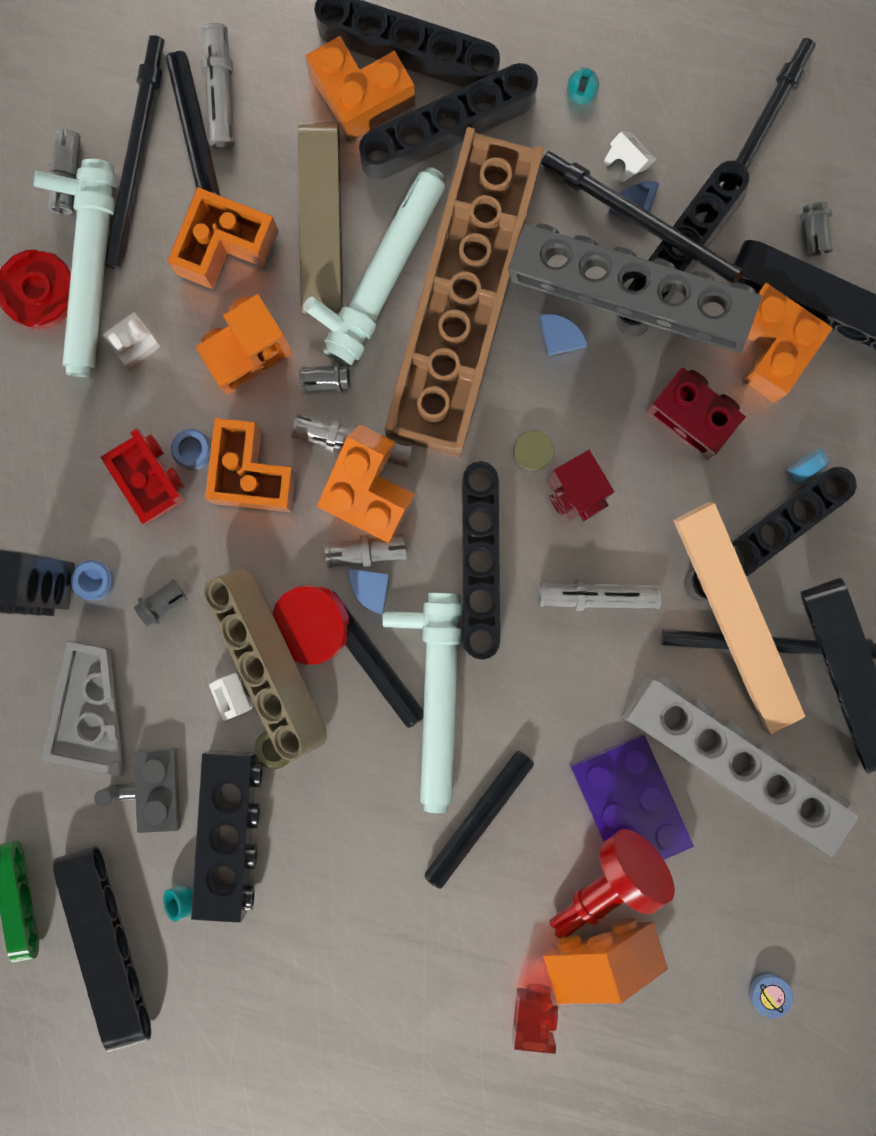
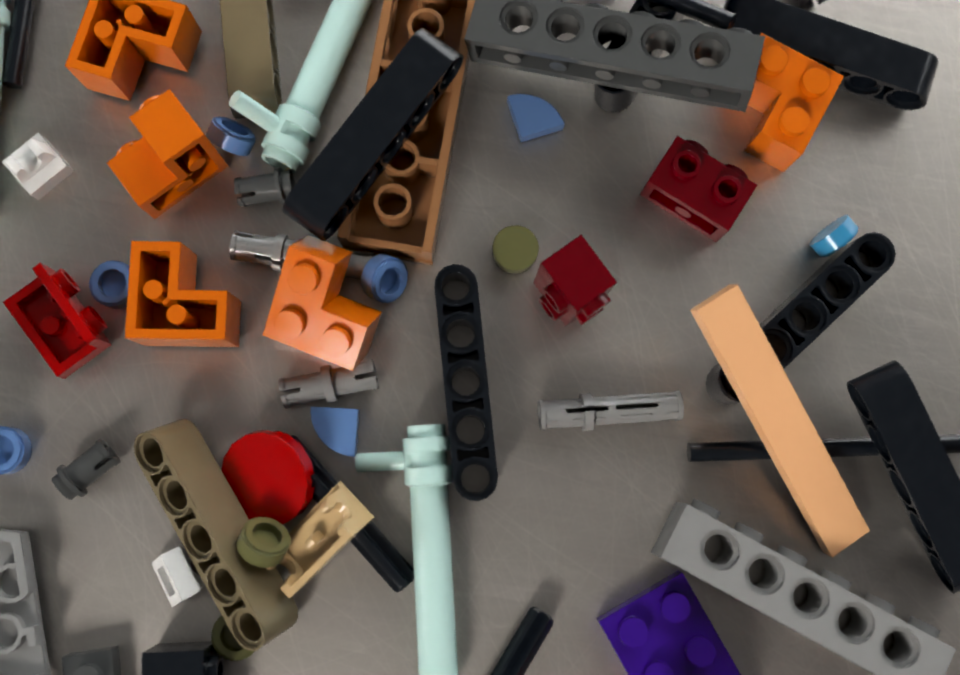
camera: 10 degrees left, 5 degrees down
none -> medium blue tile [206,117,256,156]
none -> olive tile [236,517,291,568]
none -> tan hinge [266,481,374,599]
none -> black beam [282,28,464,241]
none -> medium blue tile [361,254,408,303]

